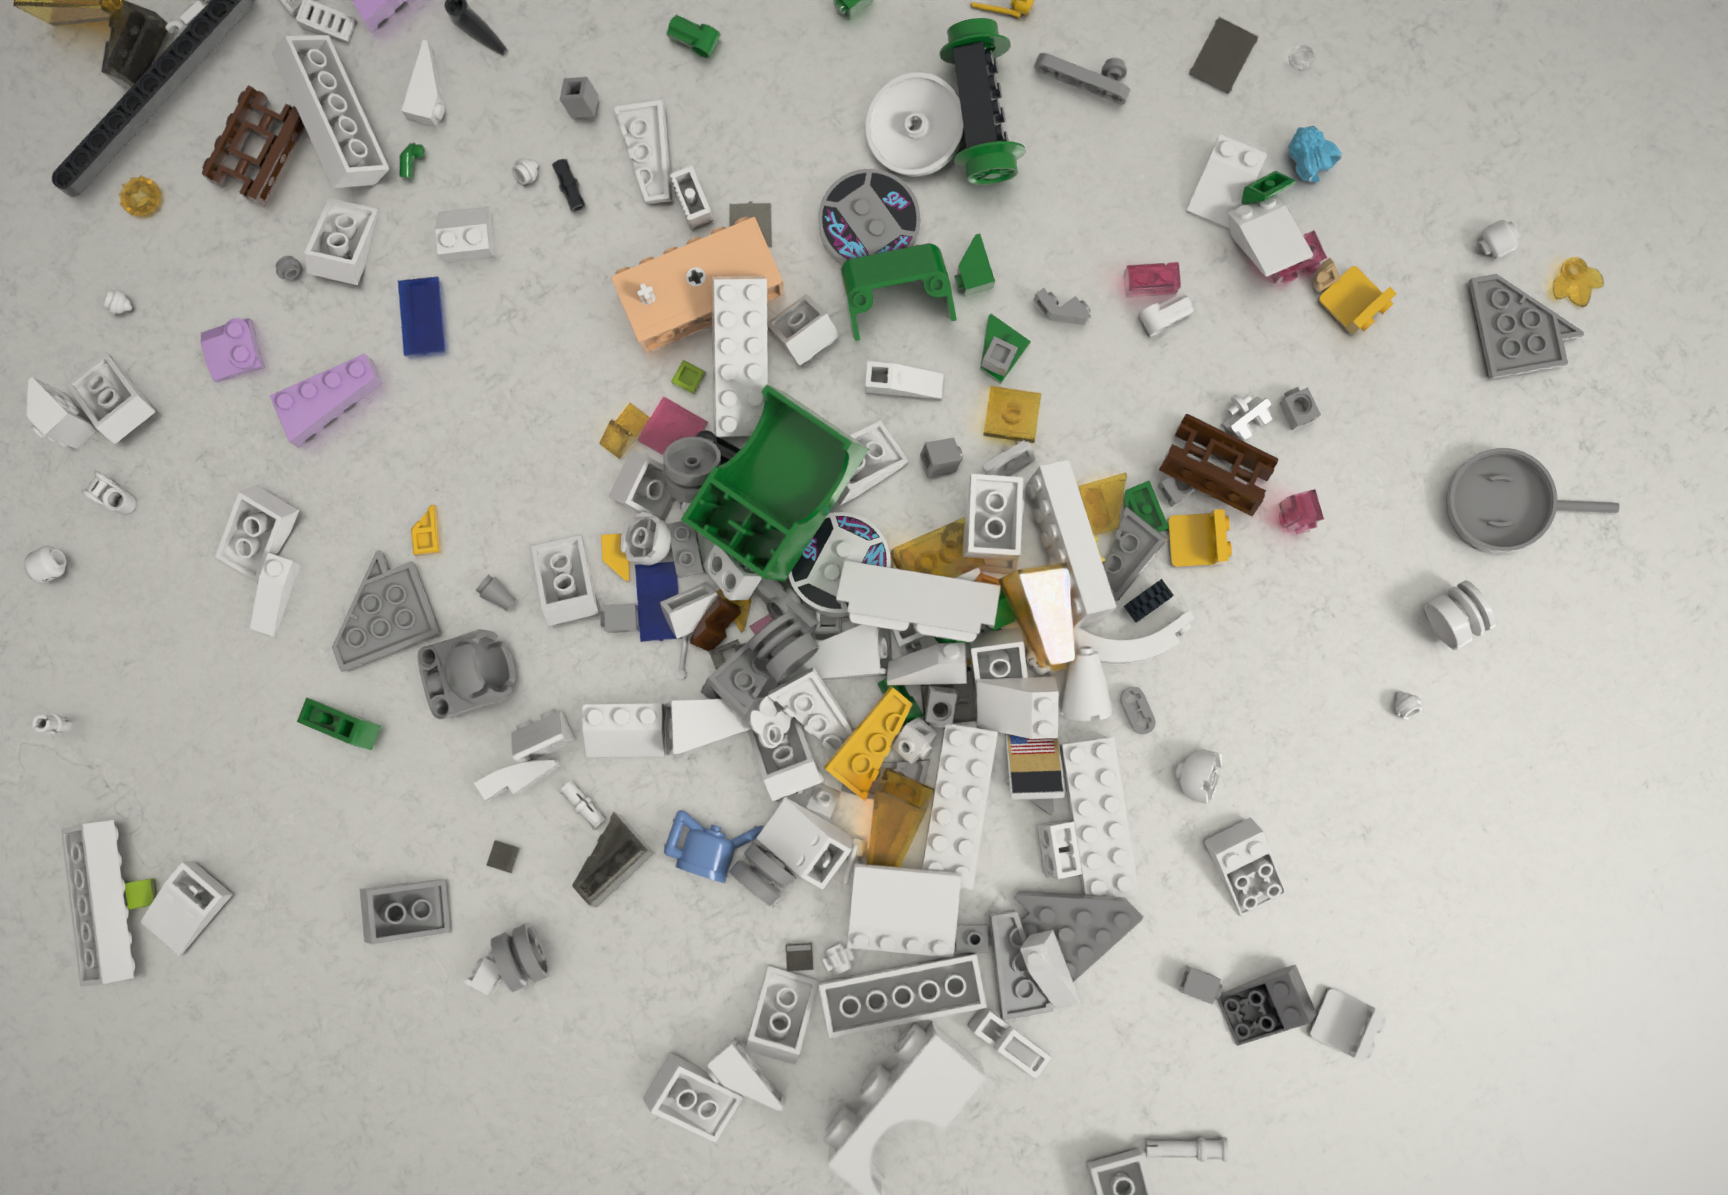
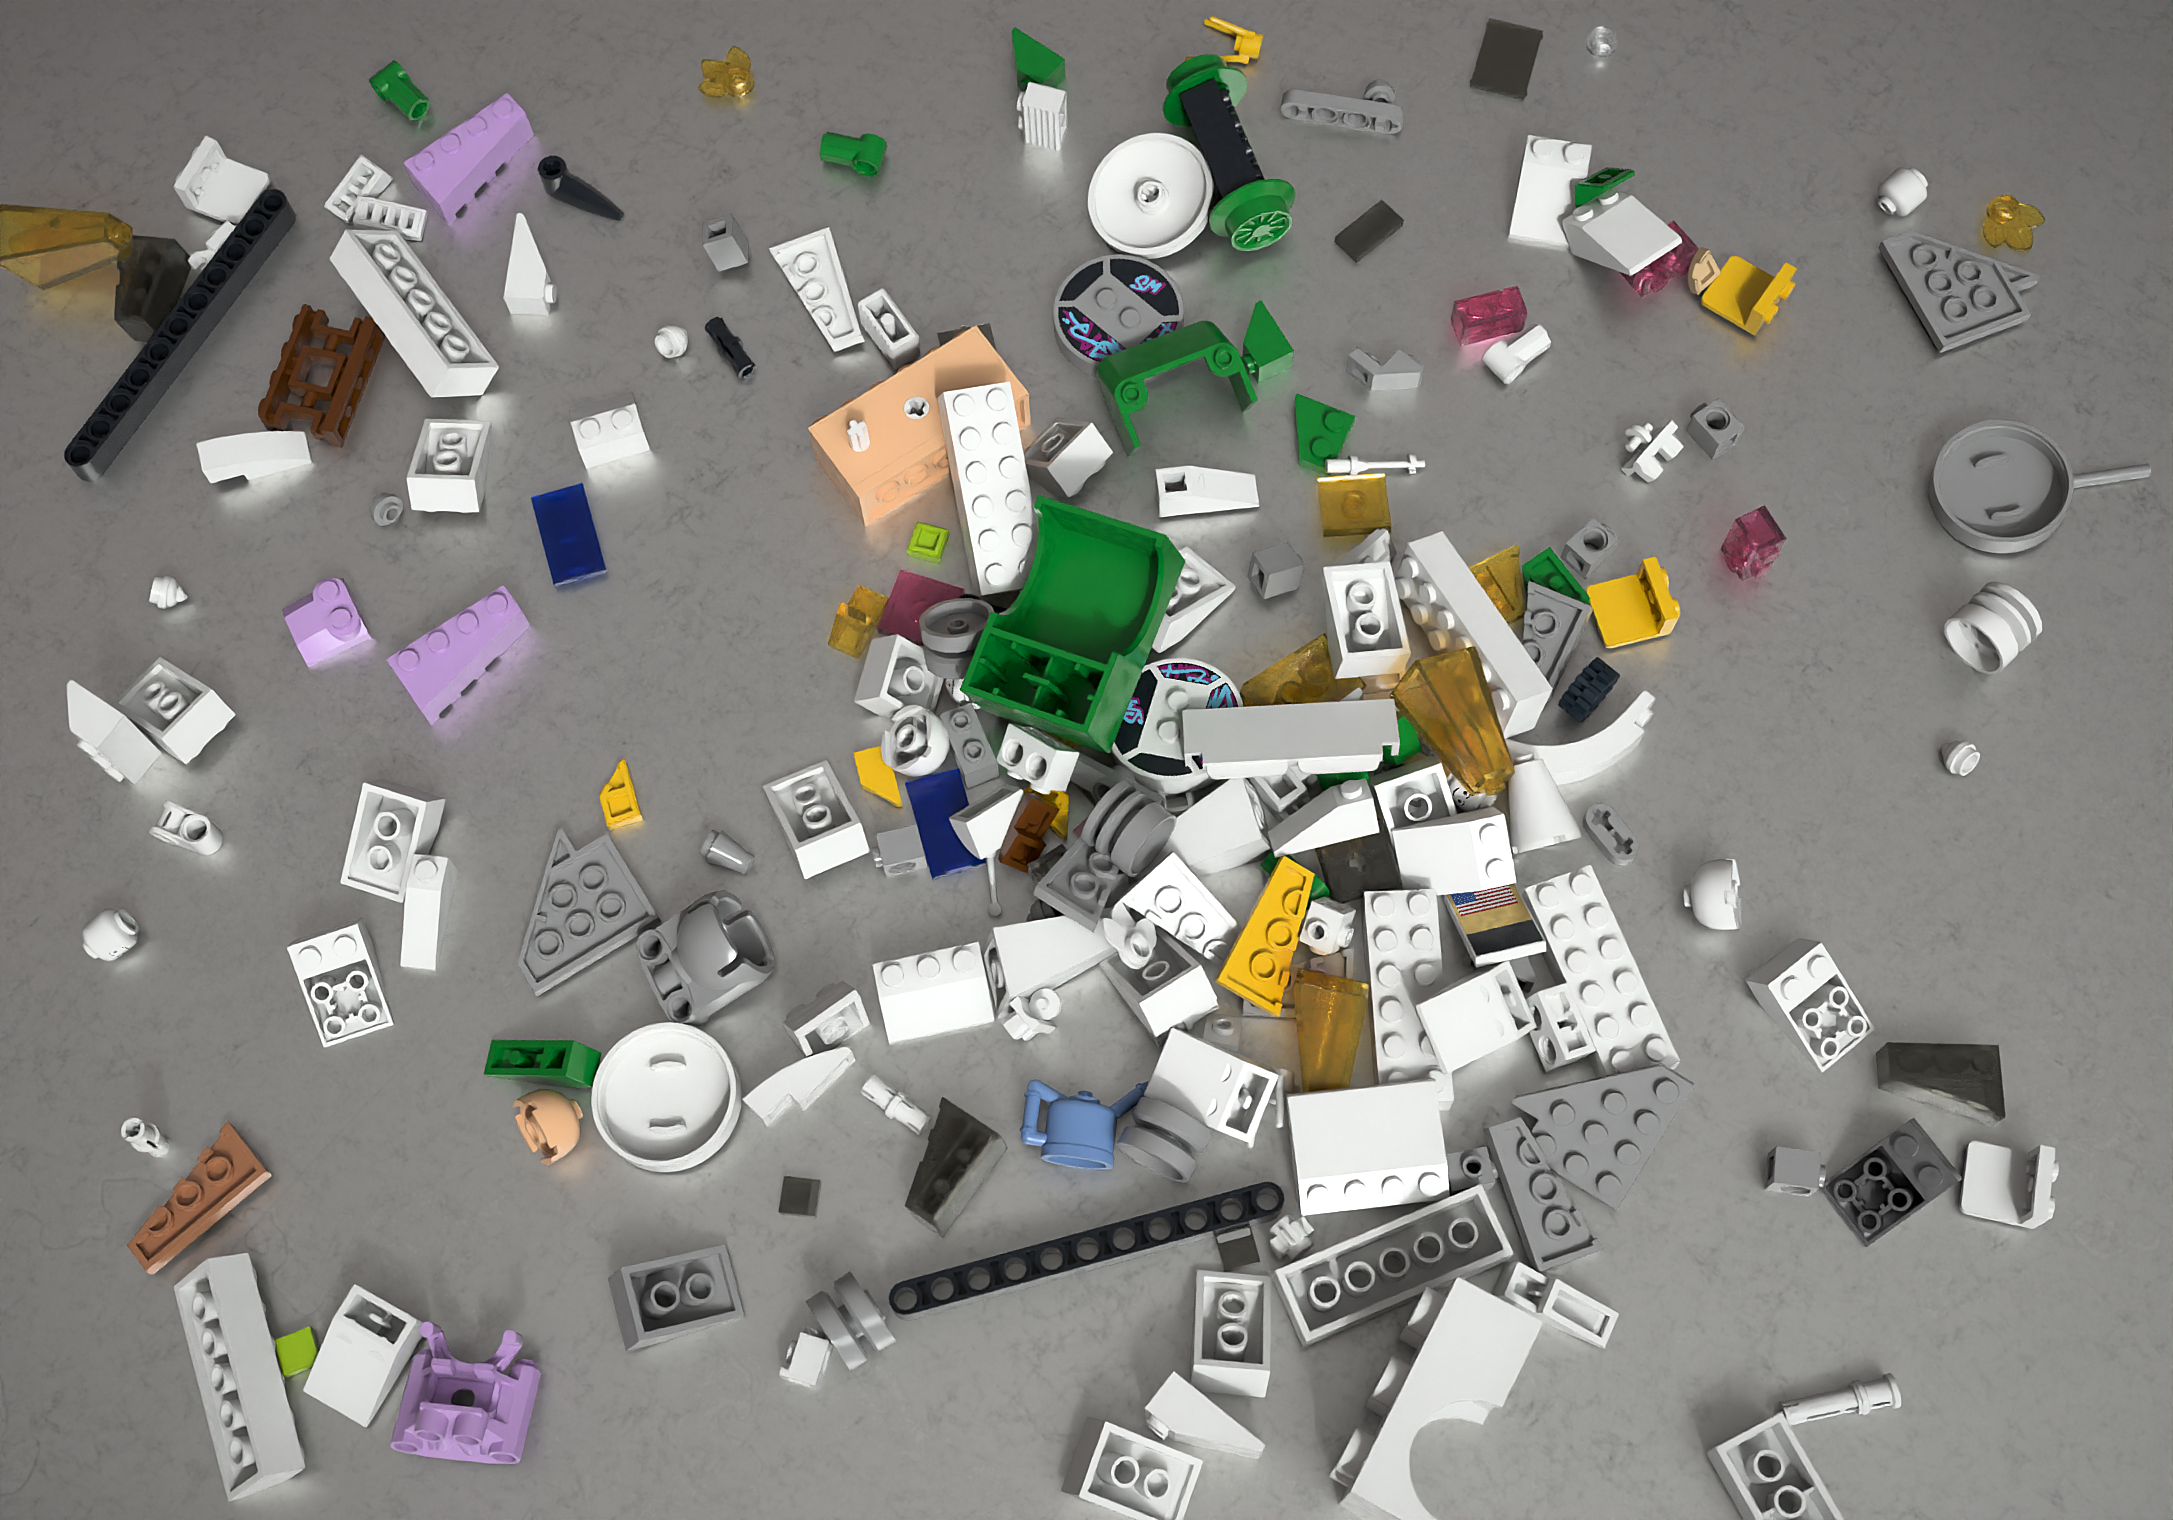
camera: 10 degrees left, 15 degrees down
clear yellow gear [118,175,161,217] -> none
green arm [399,143,425,177] -> none
light grey brick [924,685,957,728] -> none
light grey brick [981,336,1018,377] -> none
white slope [1020,930,1080,1008] -> none
reddish brown fence [1159,414,1279,516] -> none
medium azure hair [1288,126,1342,183] -> none
none -> nougat wing [127,1121,272,1275]
none -> white slope [197,431,313,483]
none -> white slope [287,917,394,1048]
none -> lavender piece [389,1322,541,1464]
none -> light nougat cylinder [513,1089,583,1165]
none -> white brick [591,1022,742,1172]
none -> black beam [889,1182,1284,1321]
none -> white hips [1001,988,1062,1041]
none -> white brick [1017,82,1068,151]
none -> white piece [1325,454,1425,476]
none -> clear smoke tile [1334,200,1404,263]
none -> white slope [1415,960,1537,1074]
none -> clear smoke wedge [1876,1042,2006,1127]

